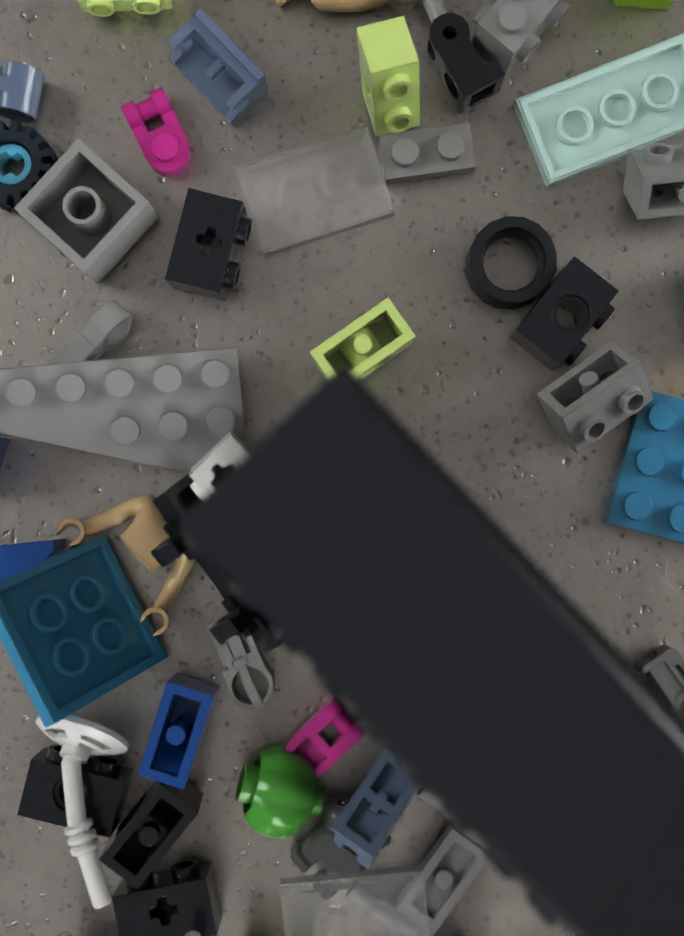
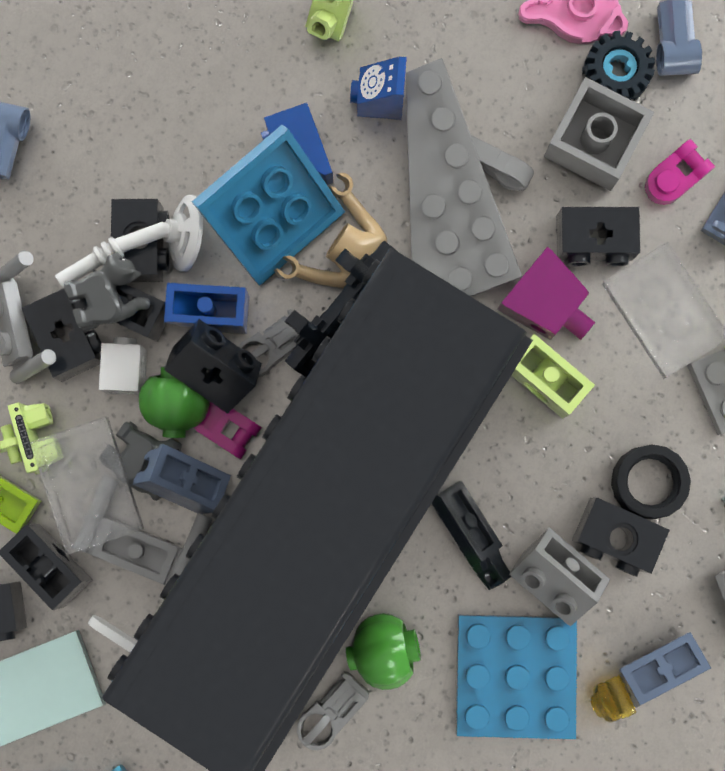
camera: 80 degrees right, 5 degrees down
none -> dark grey animal [64,253,150,331]
none -> white brick [99,337,147,395]
none -> black brick [164,319,262,414]
none -> bright green plant [346,613,421,690]
none -> black hinge [432,481,512,590]
none -> magenta torso [497,247,596,340]

